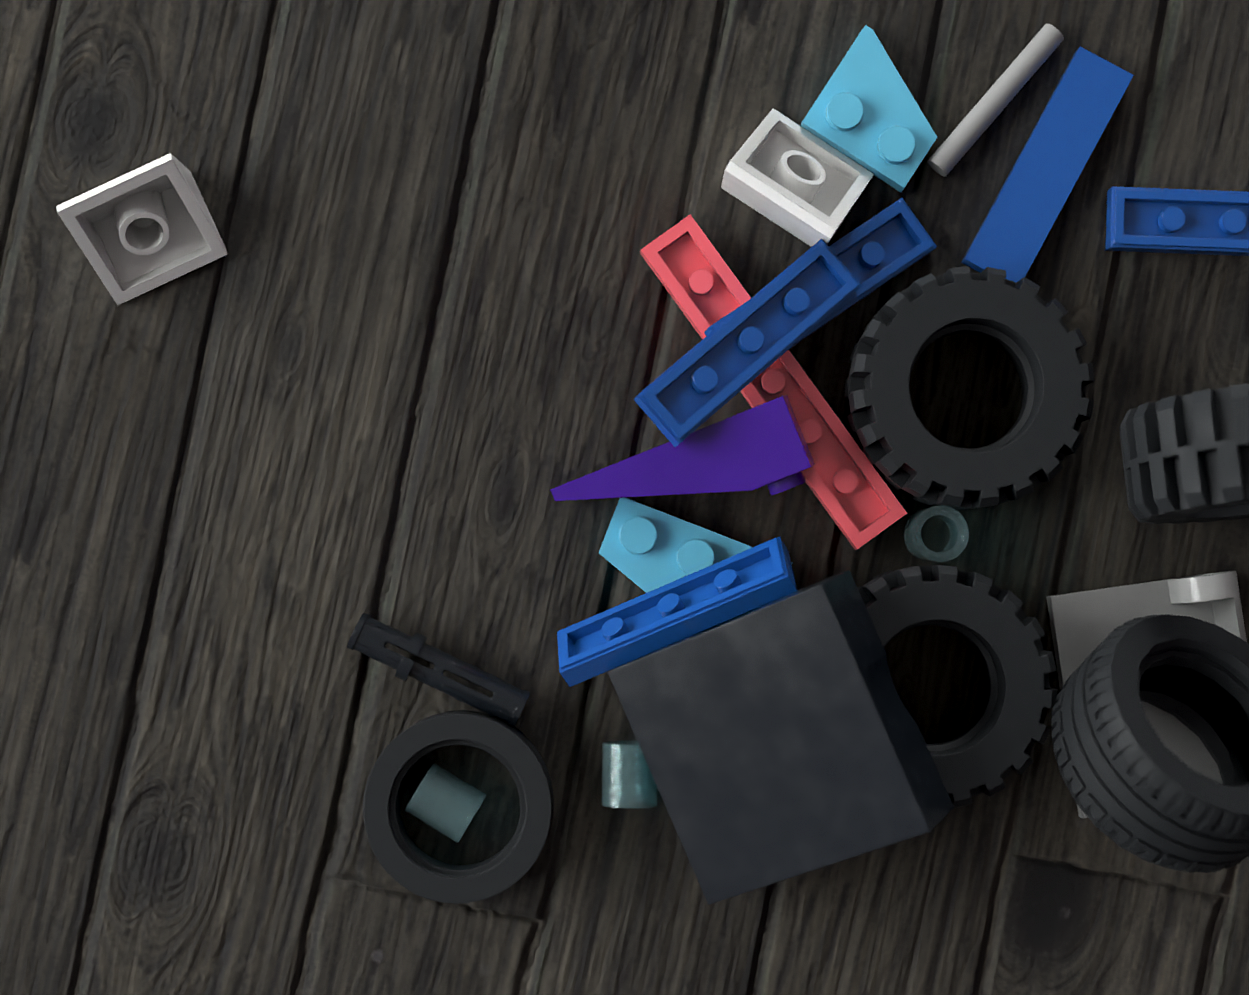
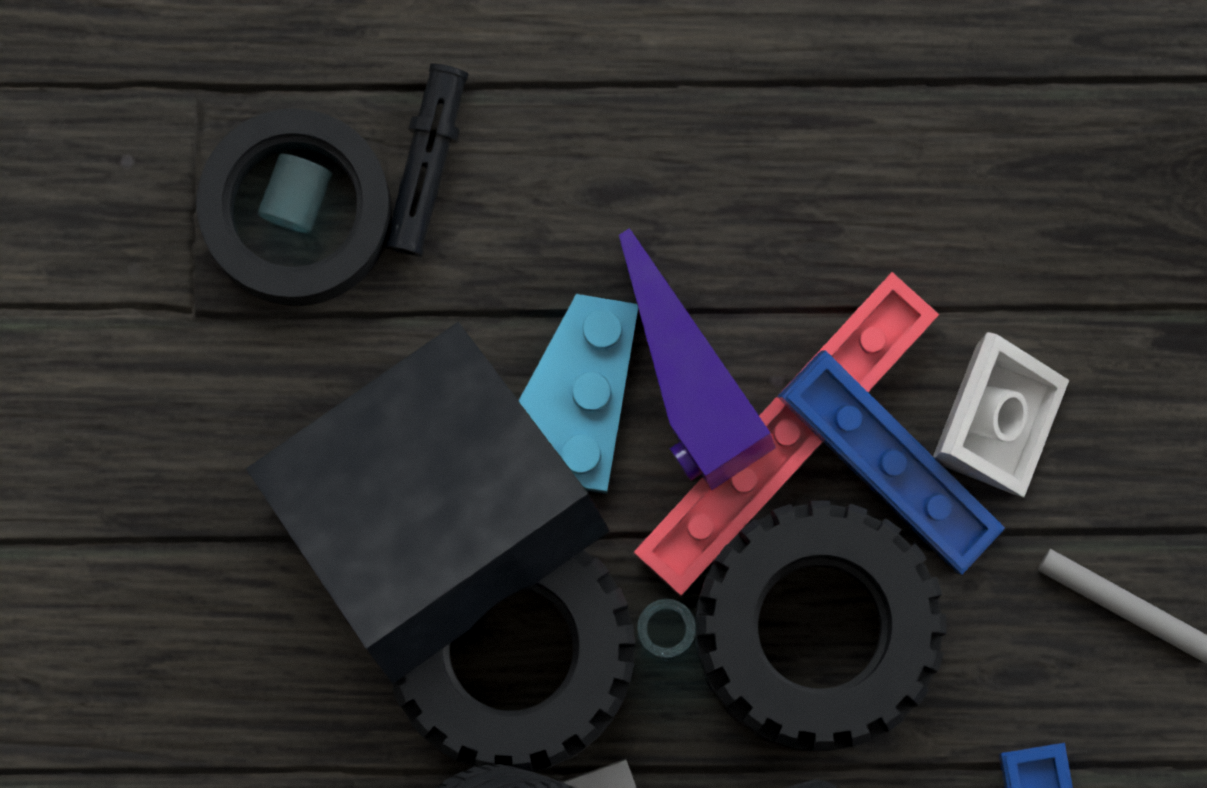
camera: 70 degrees right, 5 degrees down
blue tile [557,537,797,687] -> none
clear light blue beam [602,740,658,808] -> none
blue tile [633,239,862,447] -> none
medium azure wing [800,25,937,192] -> none
blue tile [961,46,1134,283] -> none

